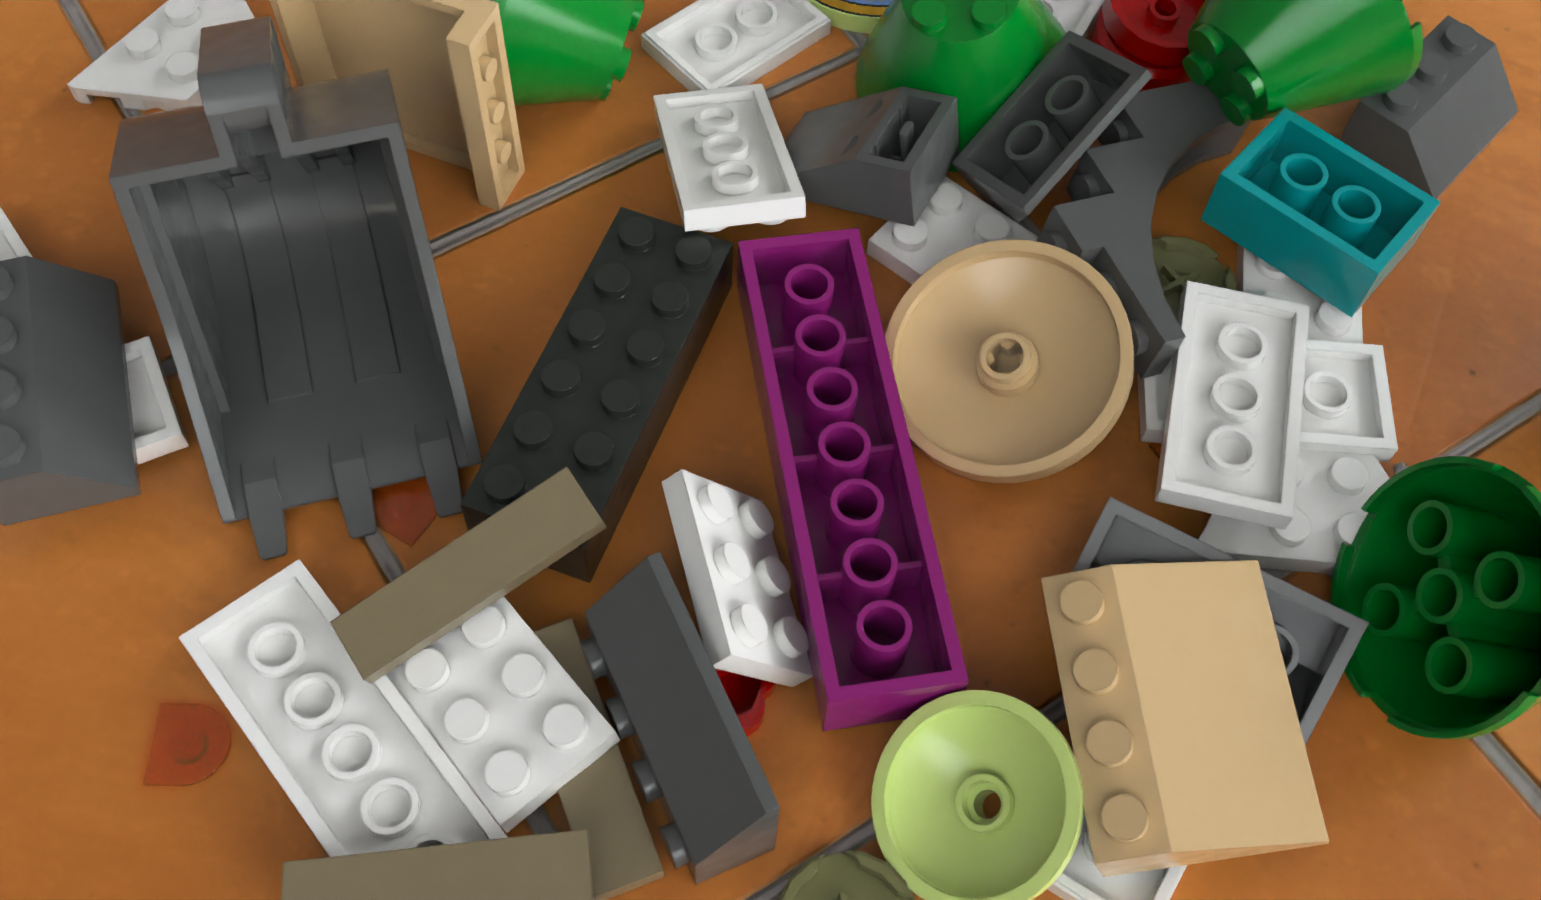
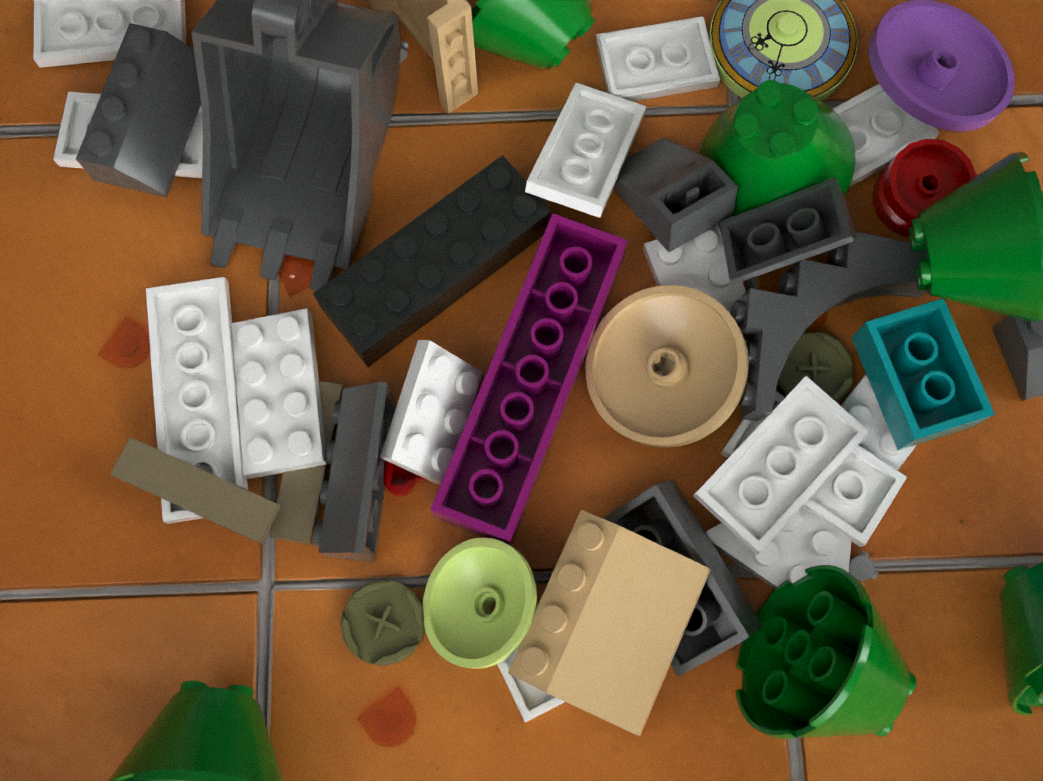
camera: 35 degrees right, 15 degrees up
dark tan tile [330,466,607,684] -> none

